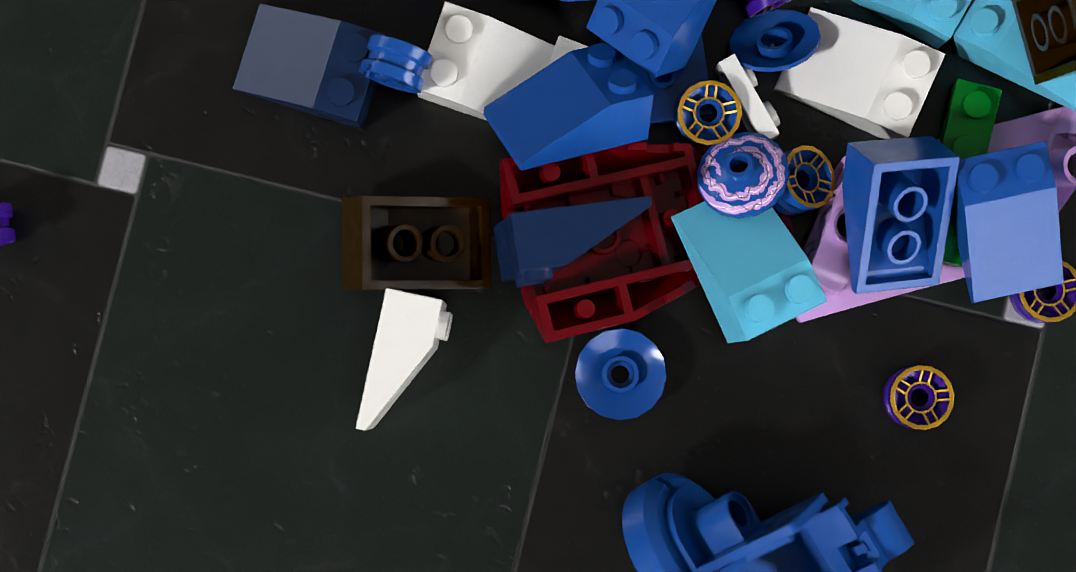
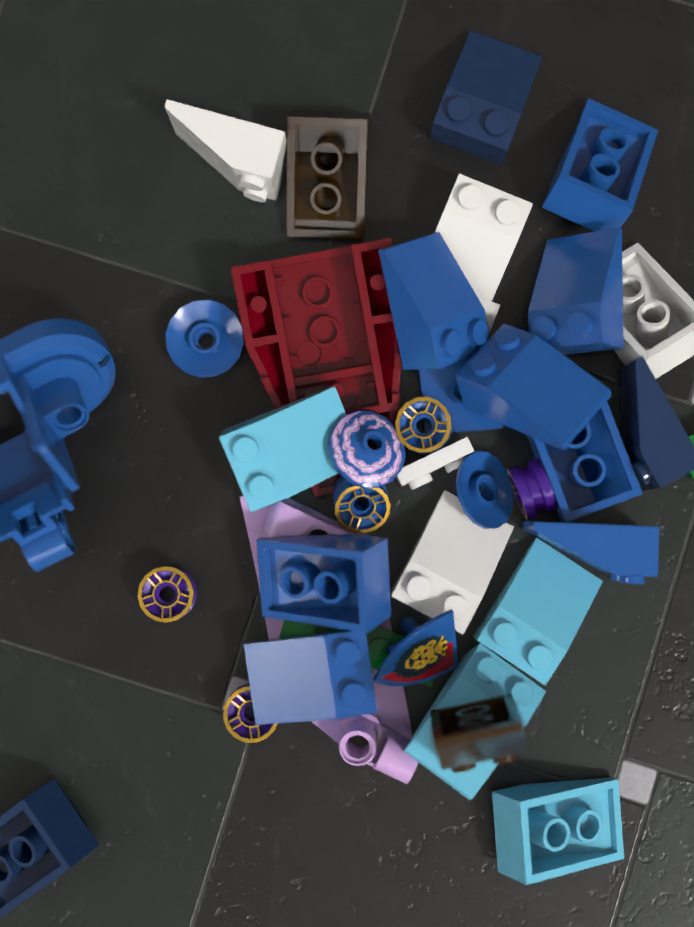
camera: 95 degrees right, 0 degrees up
blue wheel [359,34,432,94] -> none
dark blue slope [494,196,652,288] -> none
none -> shield [373,609,458,686]

